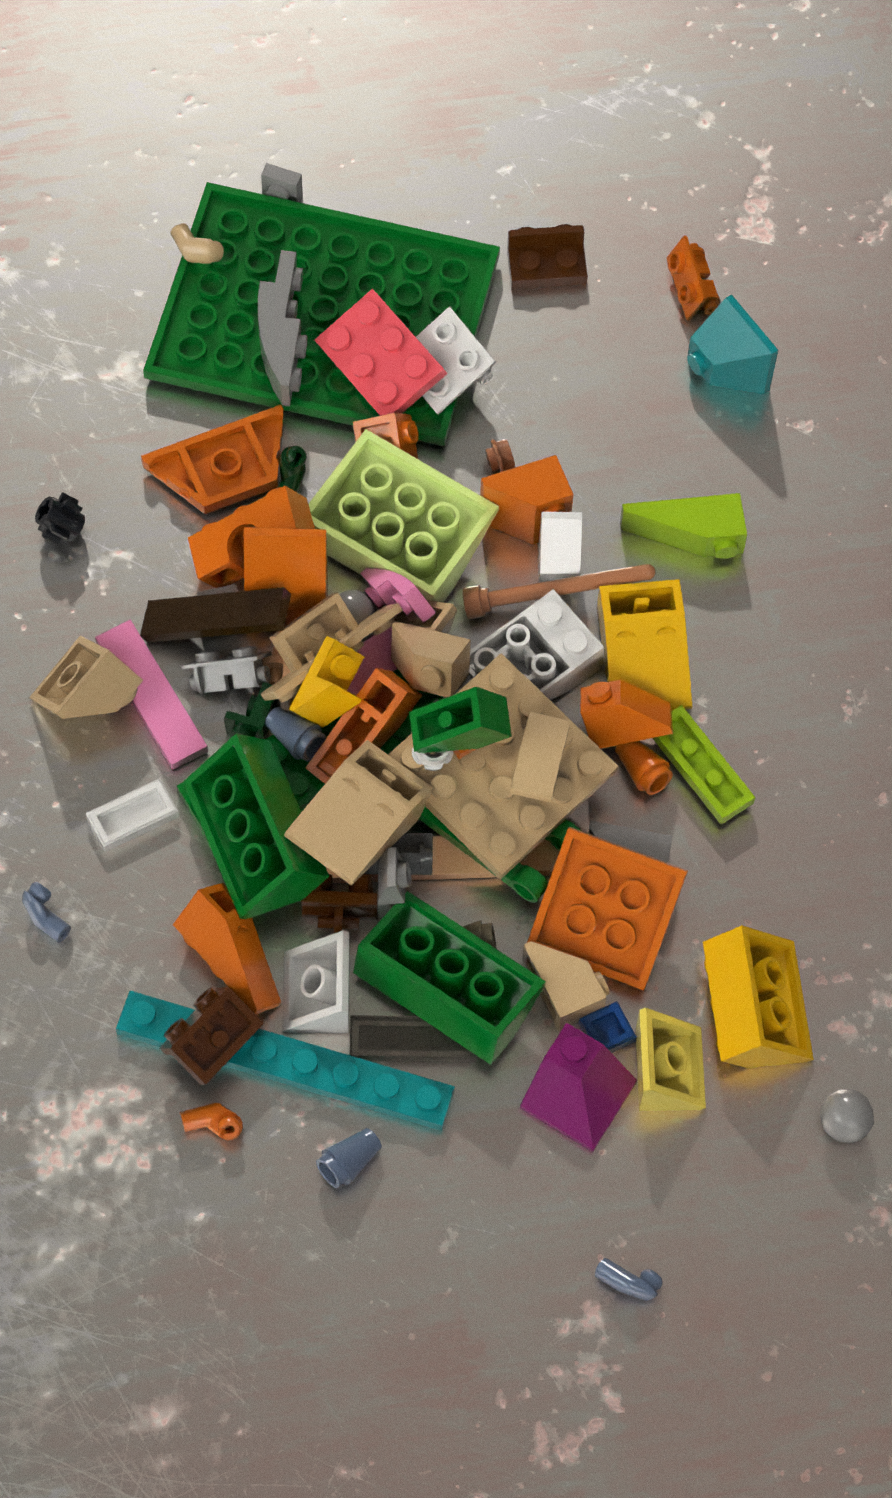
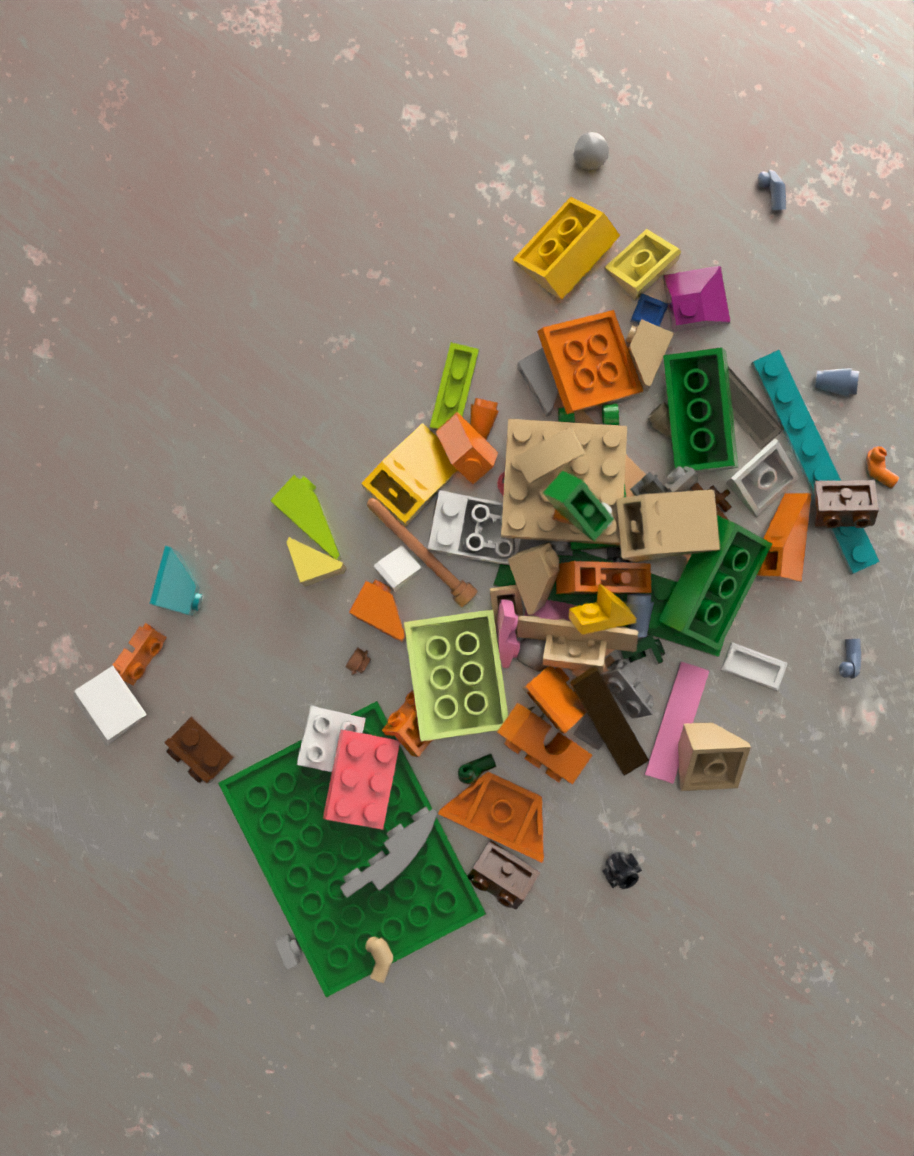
camera: 125 degrees left, 20 degrees up
none -> white slope [73,666,147,746]
none -> light yellow slope [286,537,347,587]
none -> bracket [467,840,541,909]

